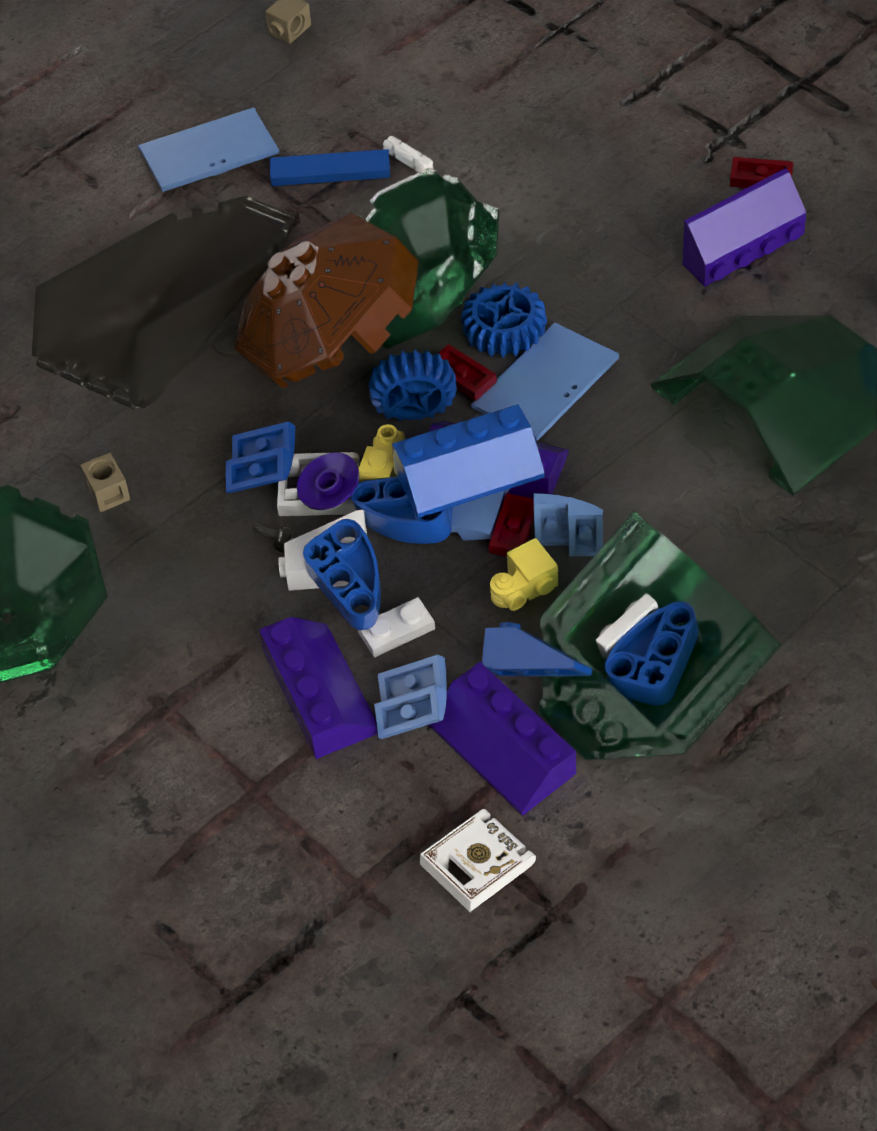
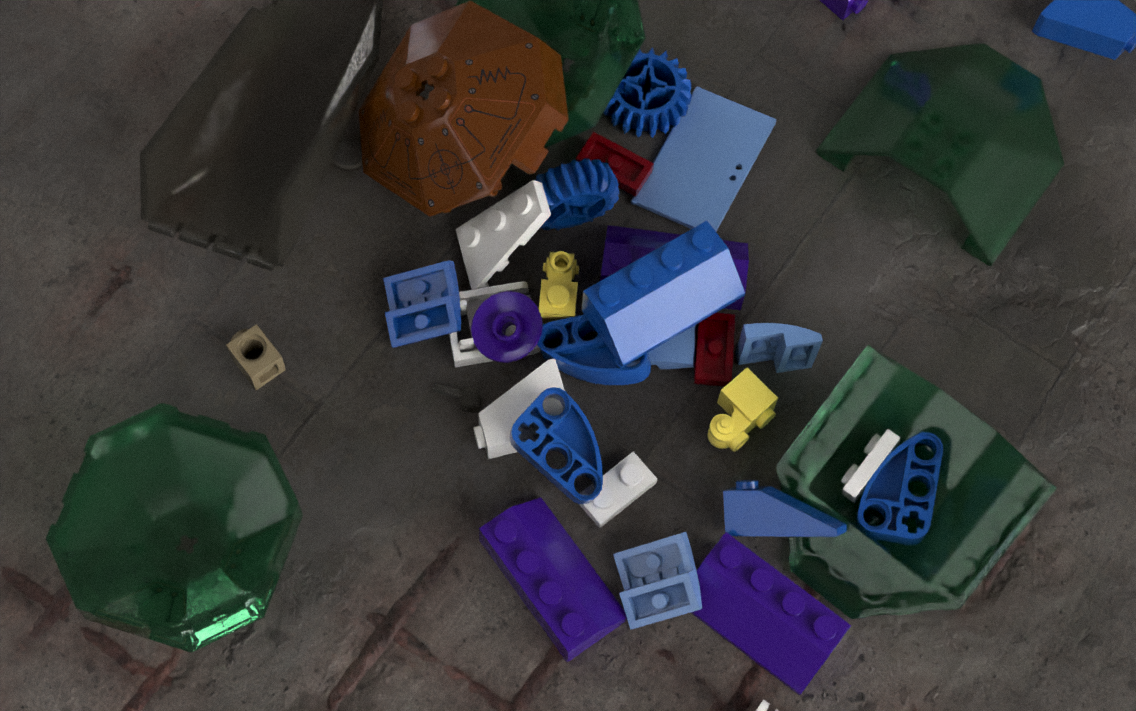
camera: 20 degrees left, 15 degrees up
none -> white wing [455,180,551,290]

